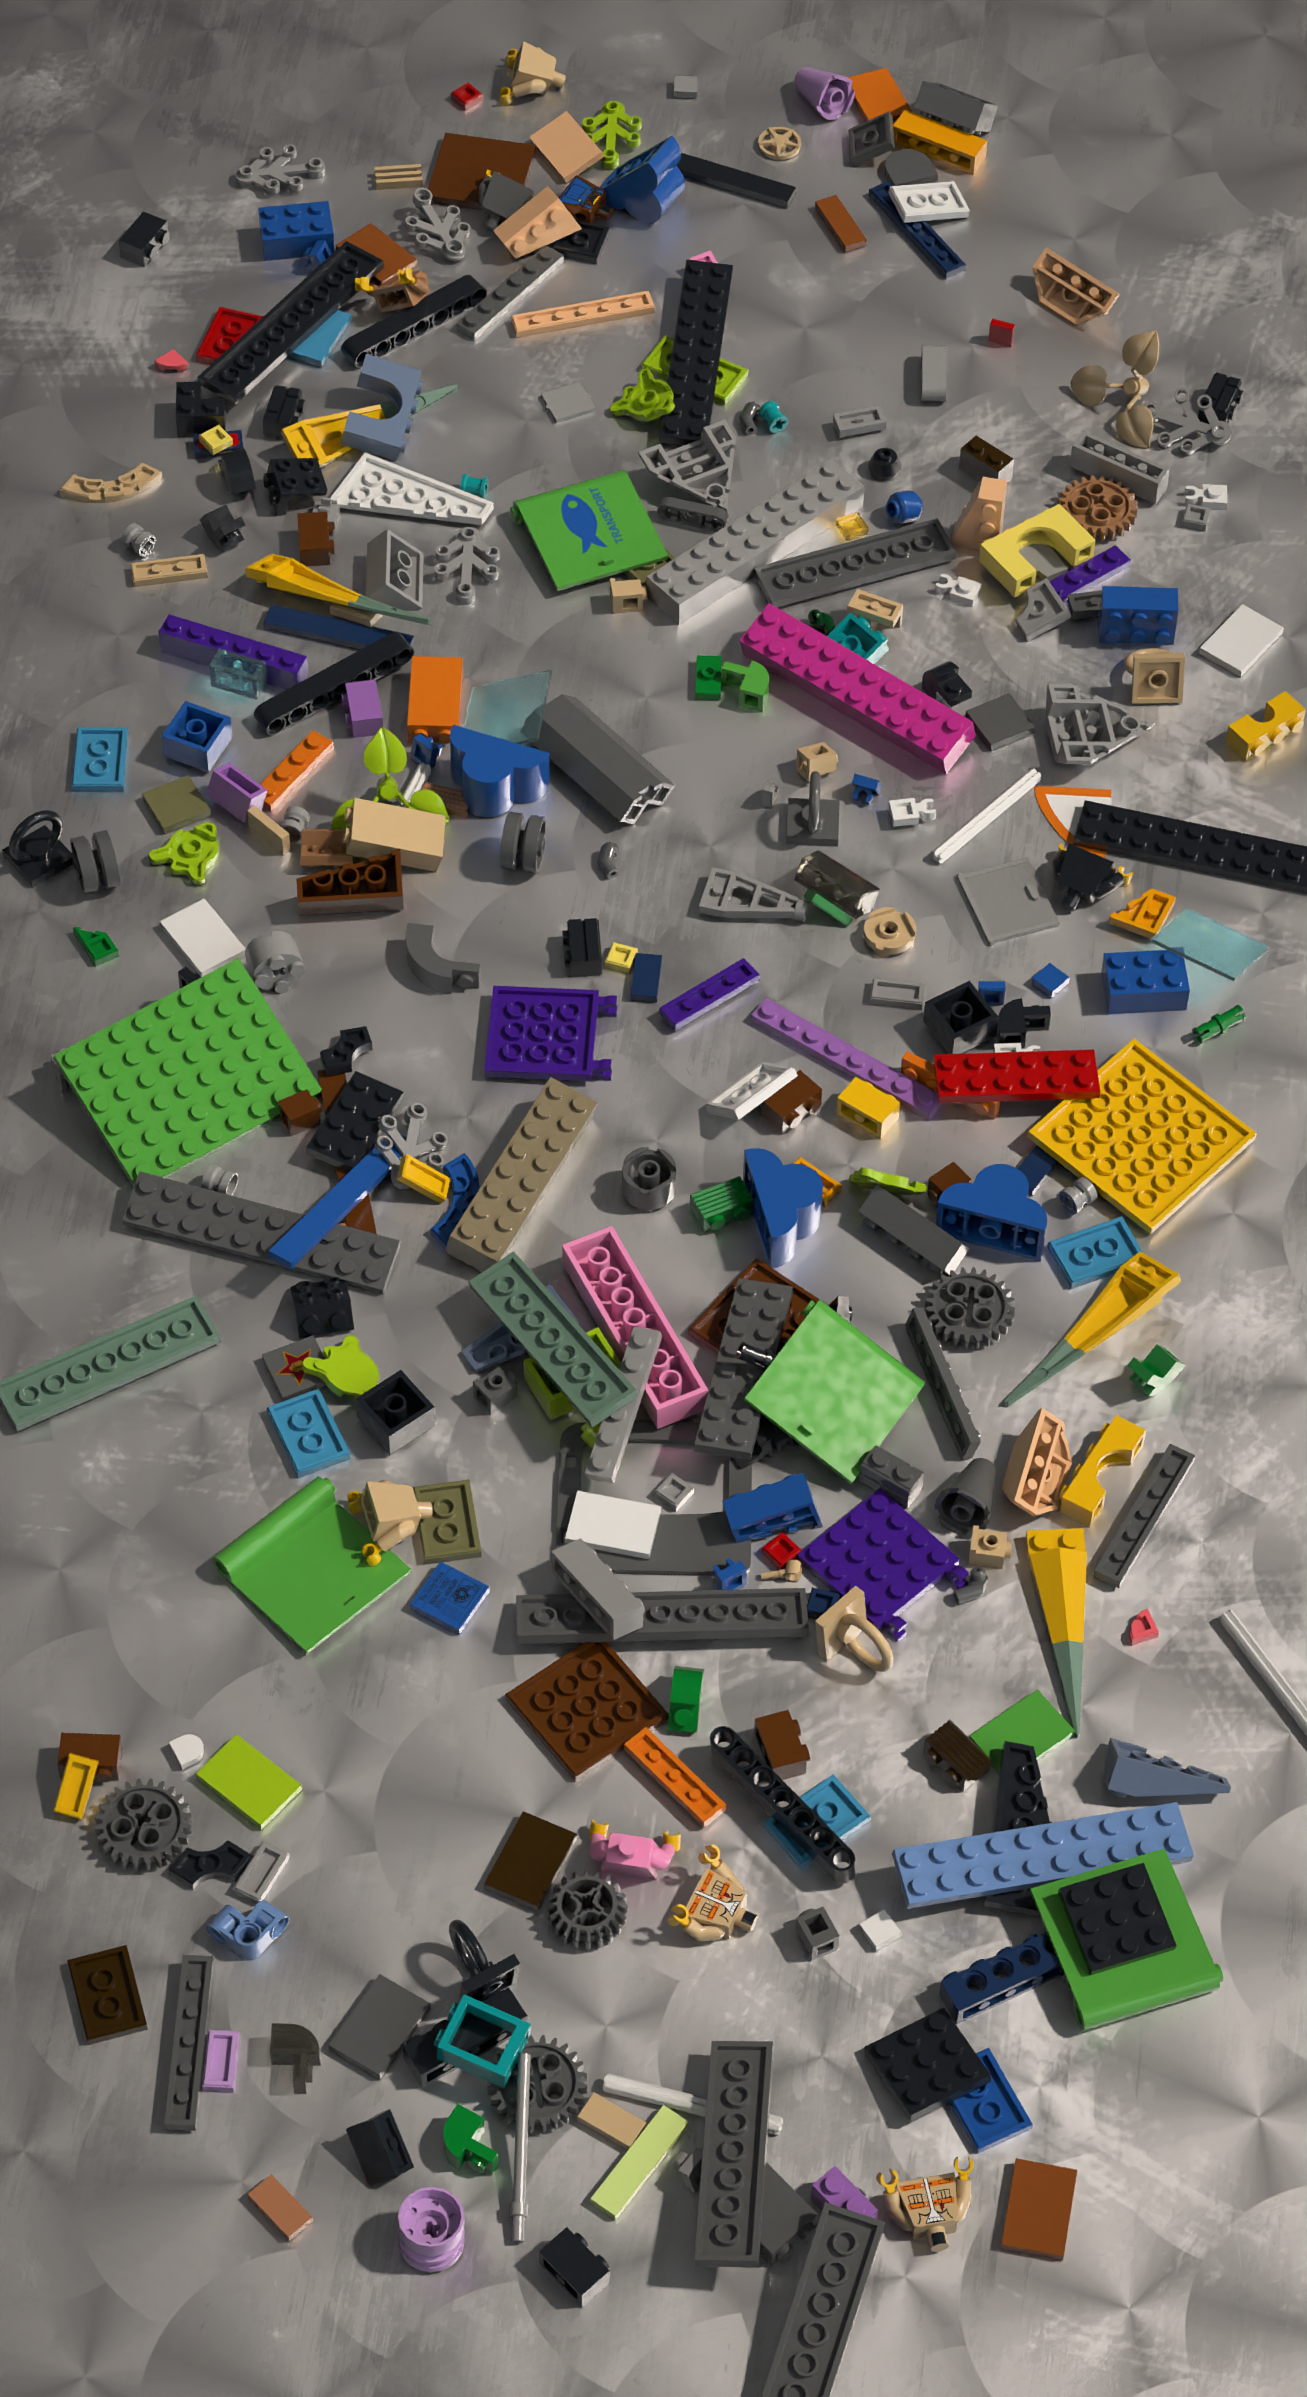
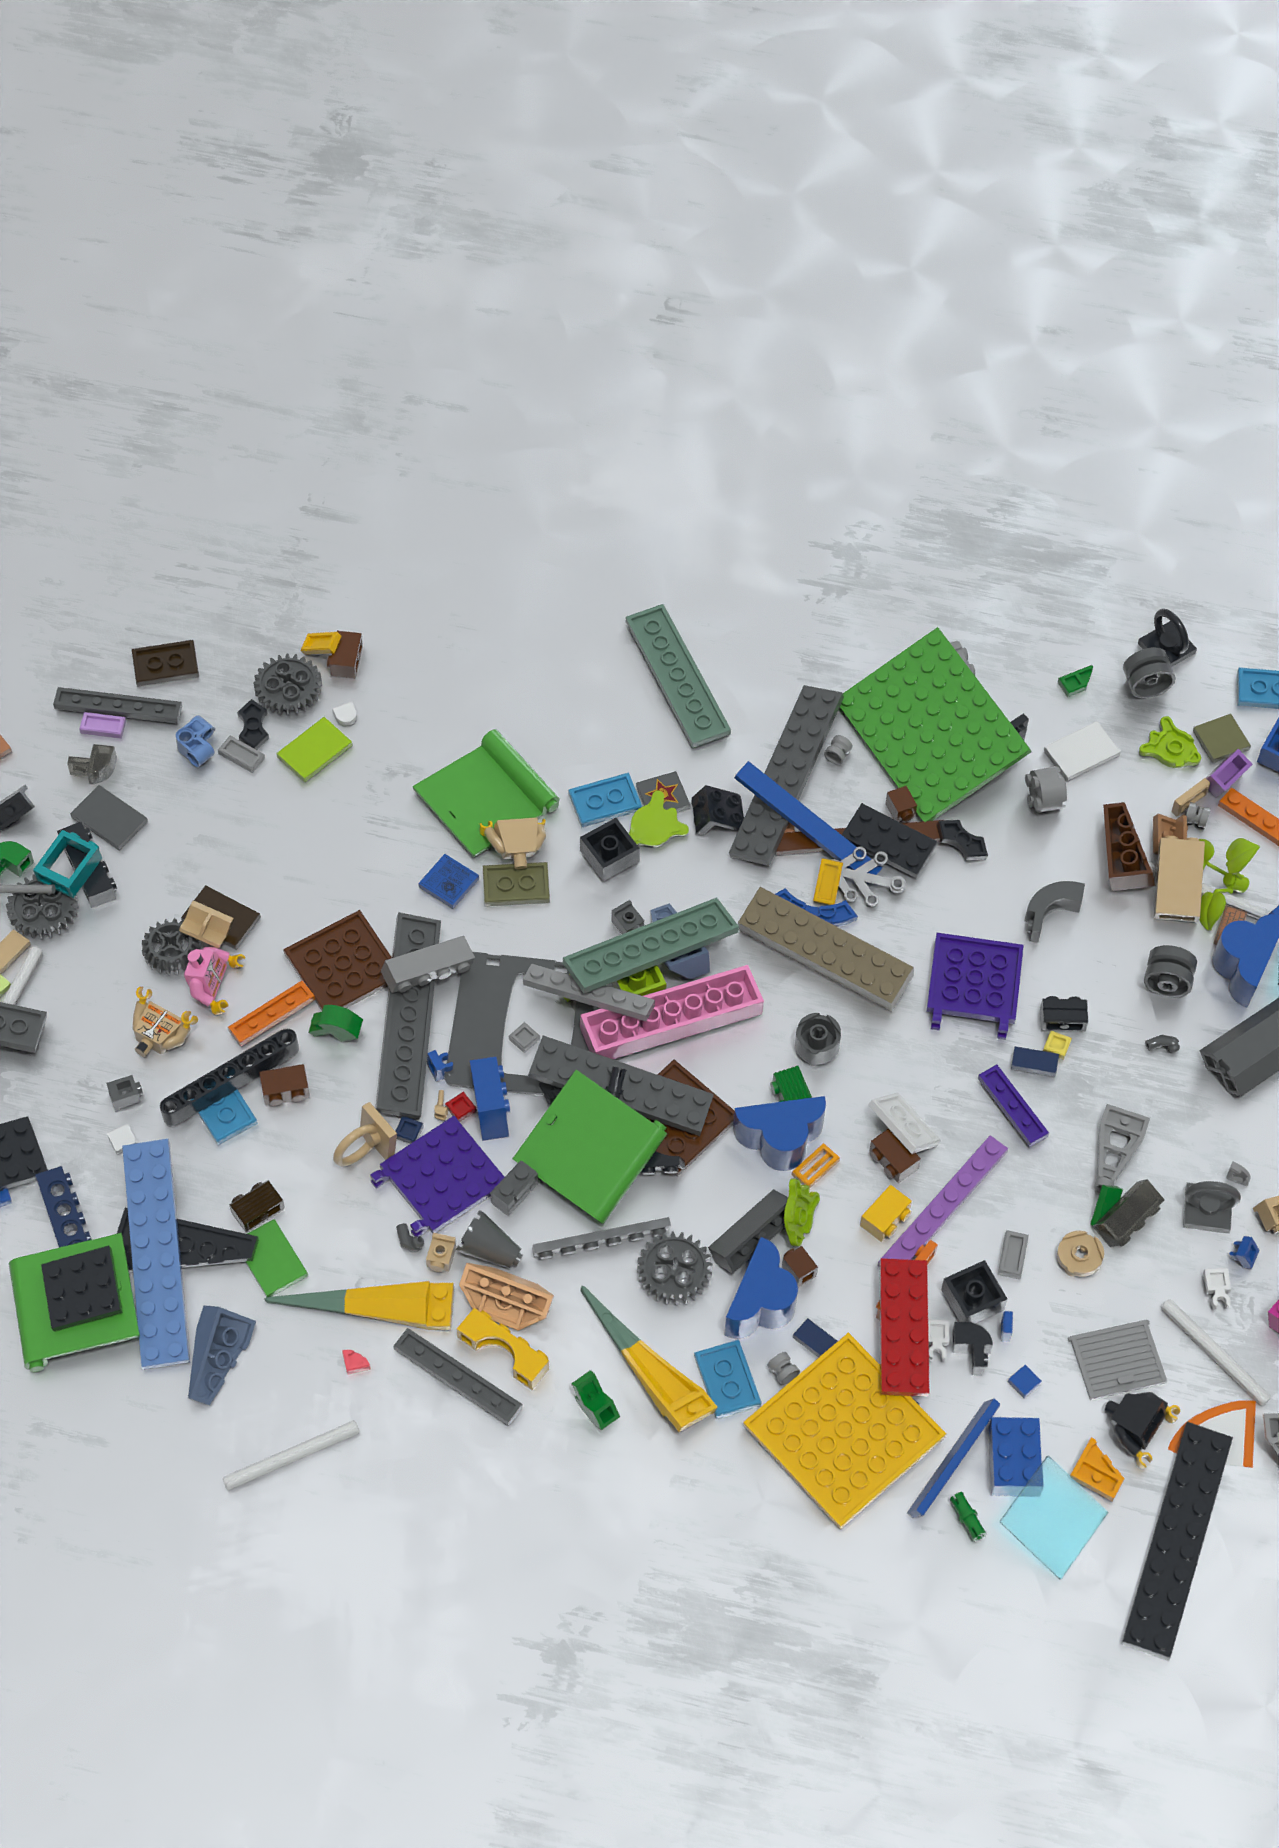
camera: 95 degrees right, 5 degrees up
black tile [449,1919,520,2004] -> none
white tile [565,1491,661,1559] -> none
none -> tan panel [179,900,234,948]
none -> blue tile [907,1398,1000,1518]

